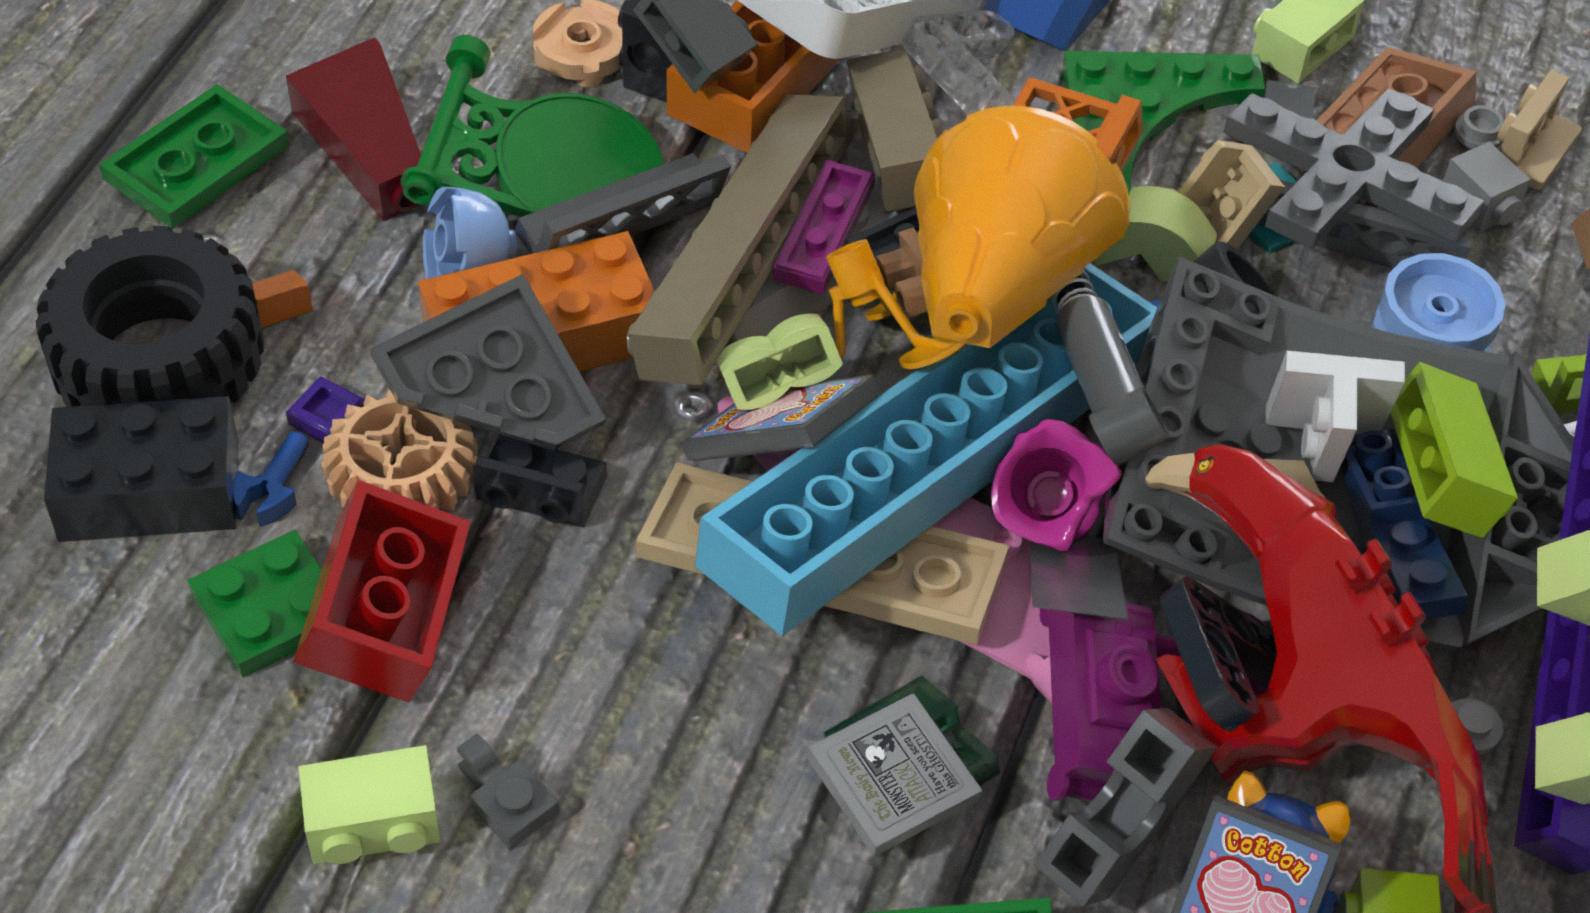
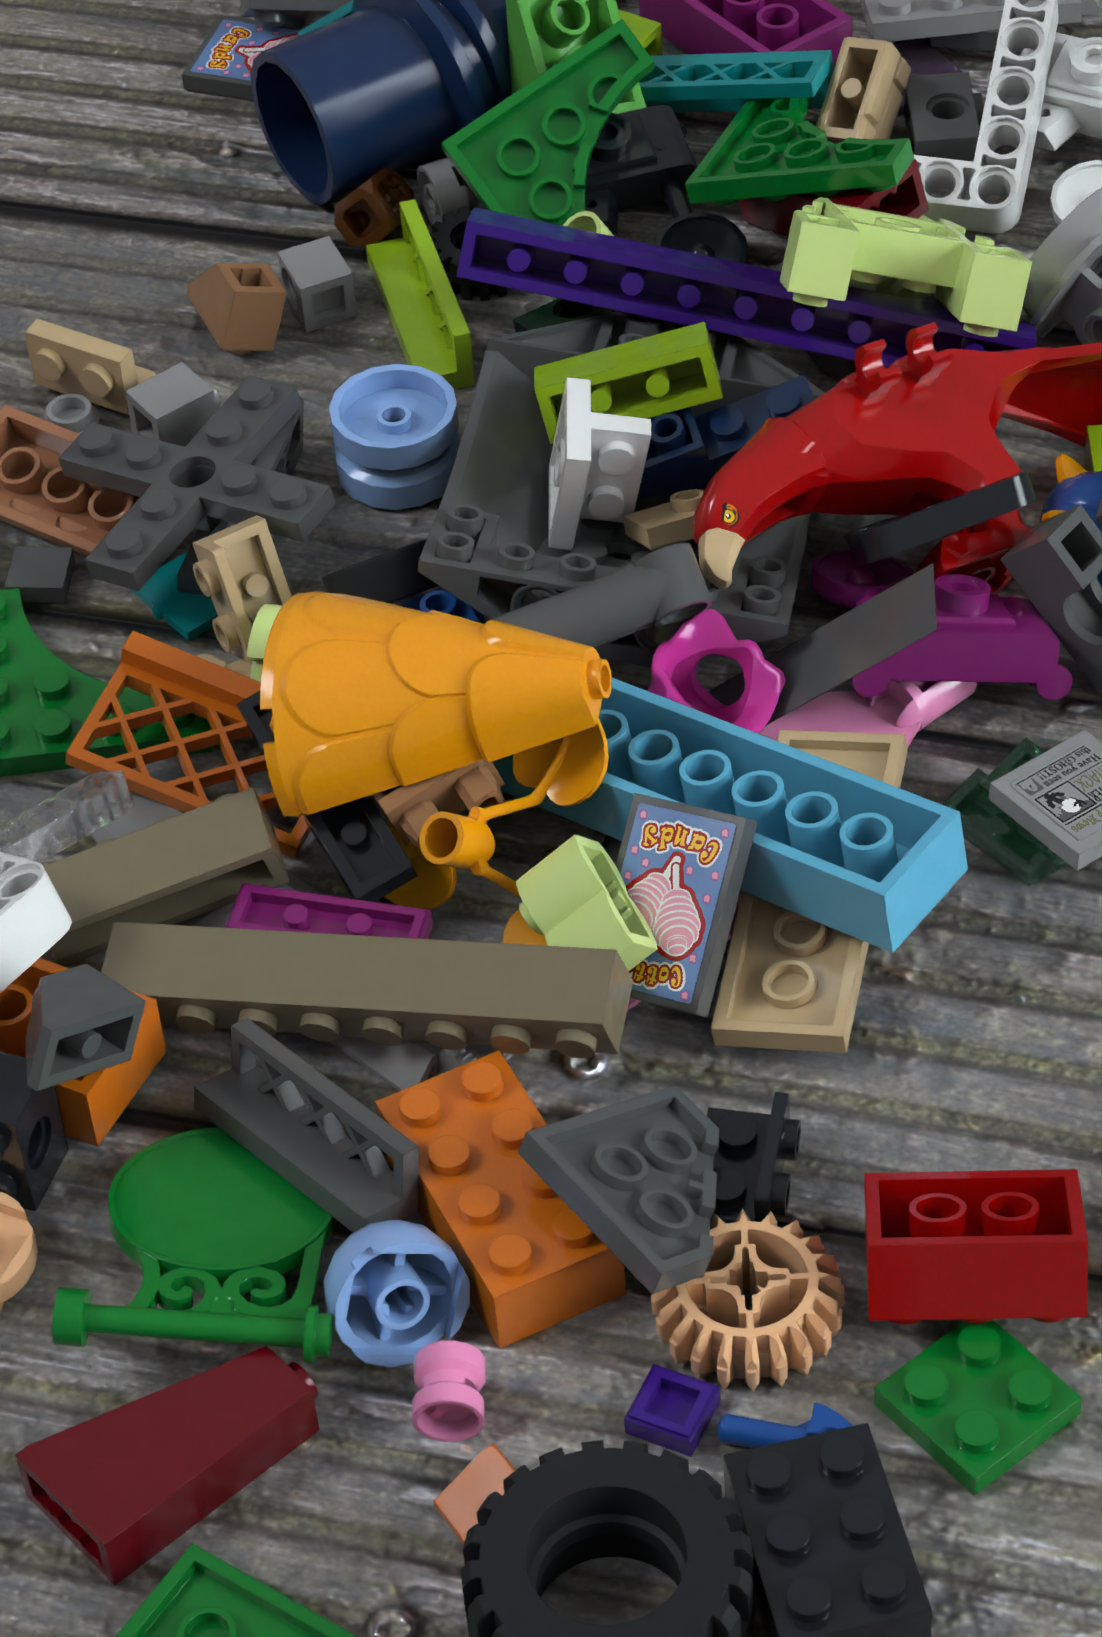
camera: 90 degrees left, 5 degrees down
none -> bright pink wheel [412,1340,486,1442]

